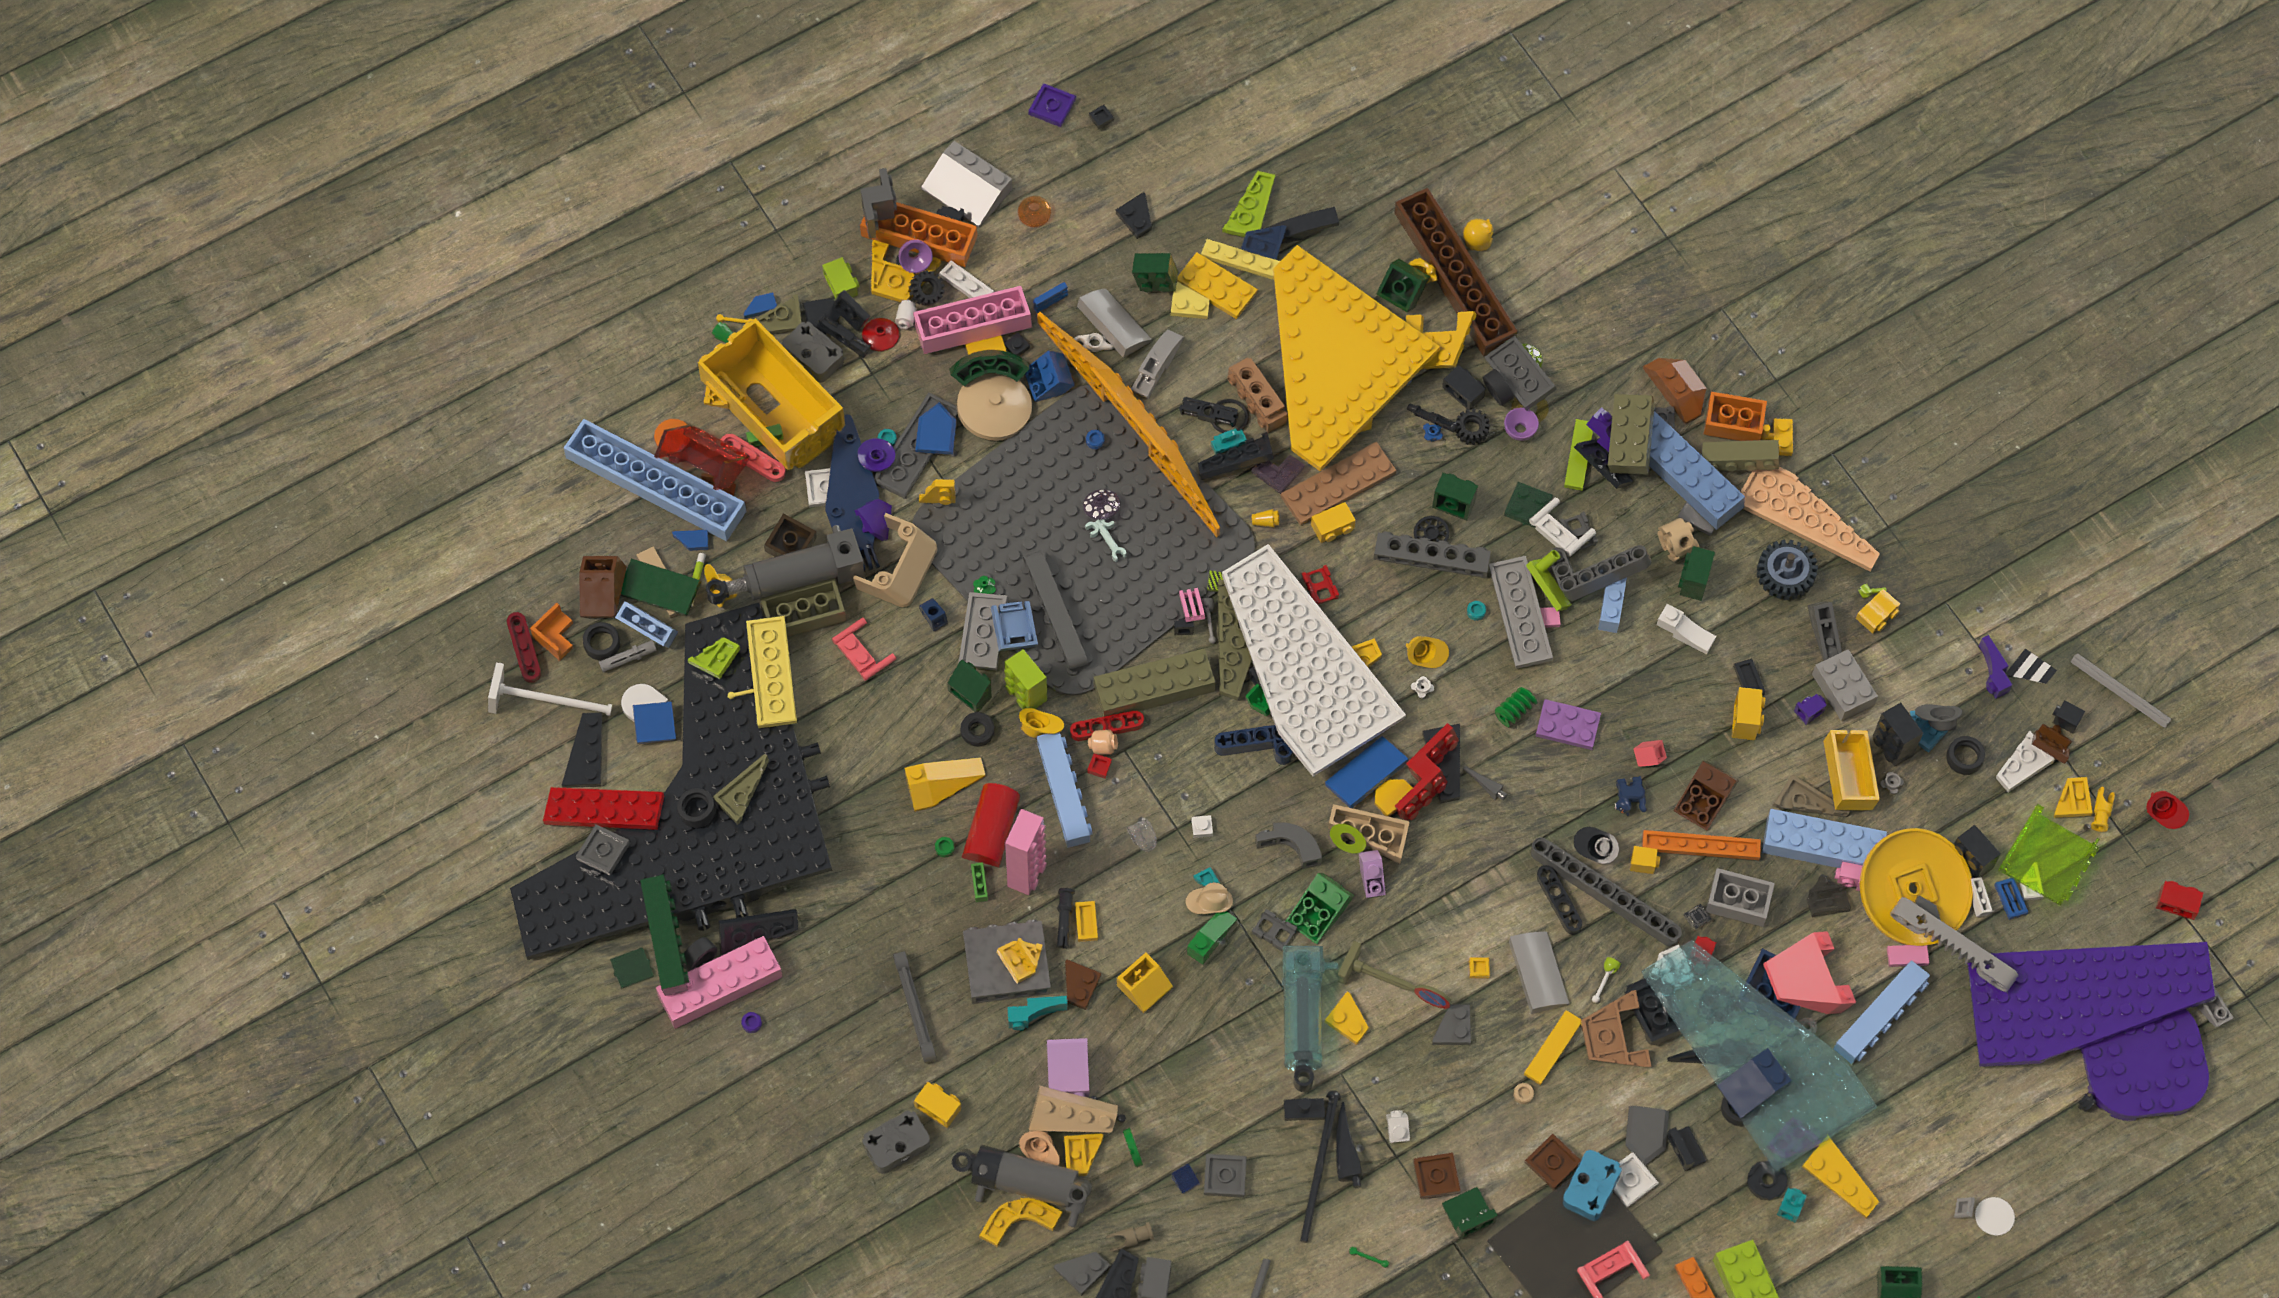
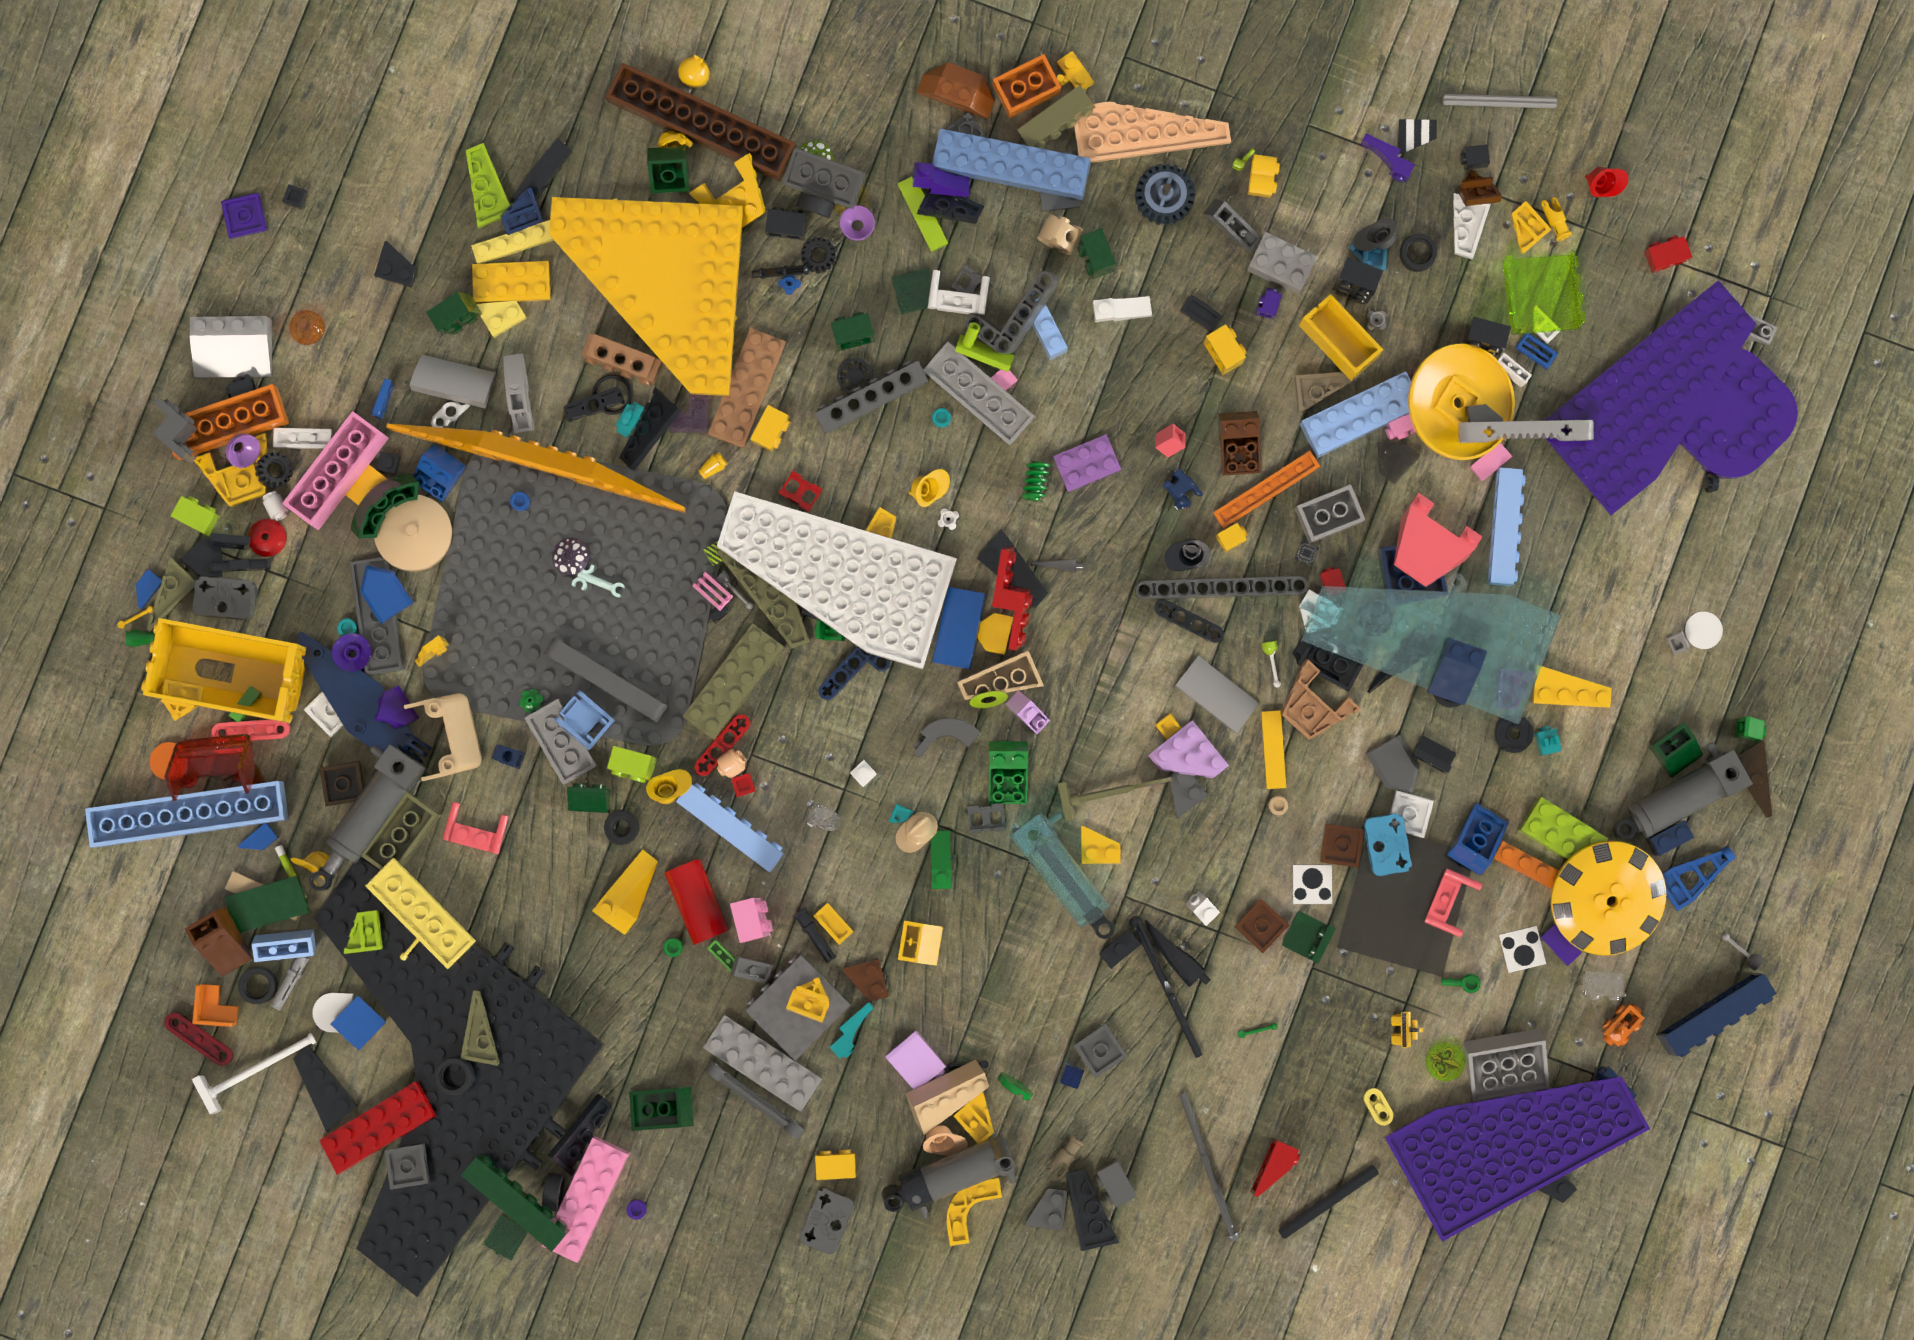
camera: 35 degrees left, 20 degrees up
olive brick [1608,394,1655,474] -> none
none -> dark green slope [629,1087,694,1131]
none -> light grey plate [703,1015,822,1112]
none -> dark grey plate [730,955,773,983]
none -> lavender plate [1148,720,1229,779]
none -> white sticker [1293,865,1332,904]
none -> blue slope [1447,803,1509,875]

